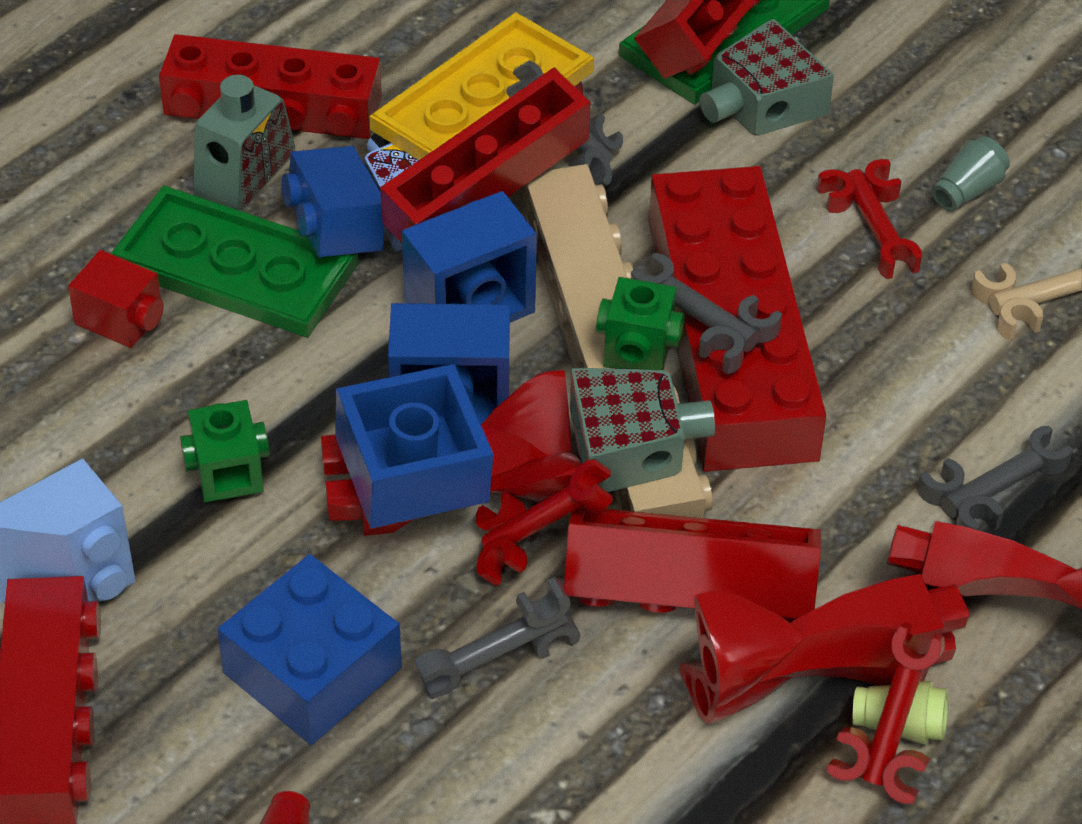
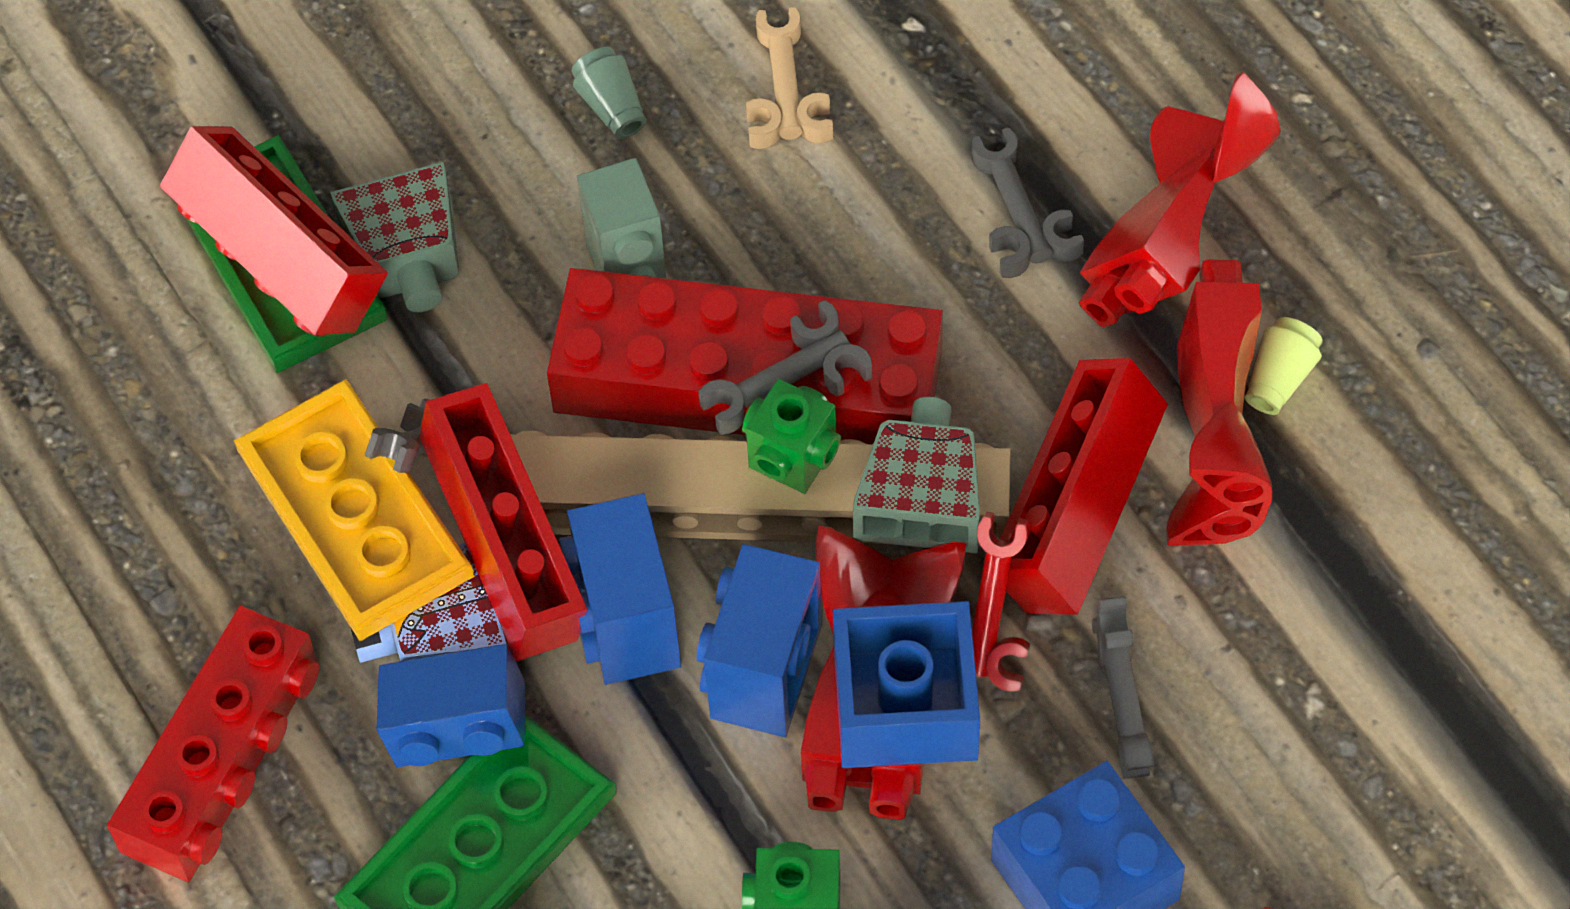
camera: 70 degrees left, 10 degrees up
sand green torso [194,75,295,211] -> none
red bar [817,159,922,279] -> none
red bar [826,622,945,804] -> none
none -> sand green brick [577,158,666,279]

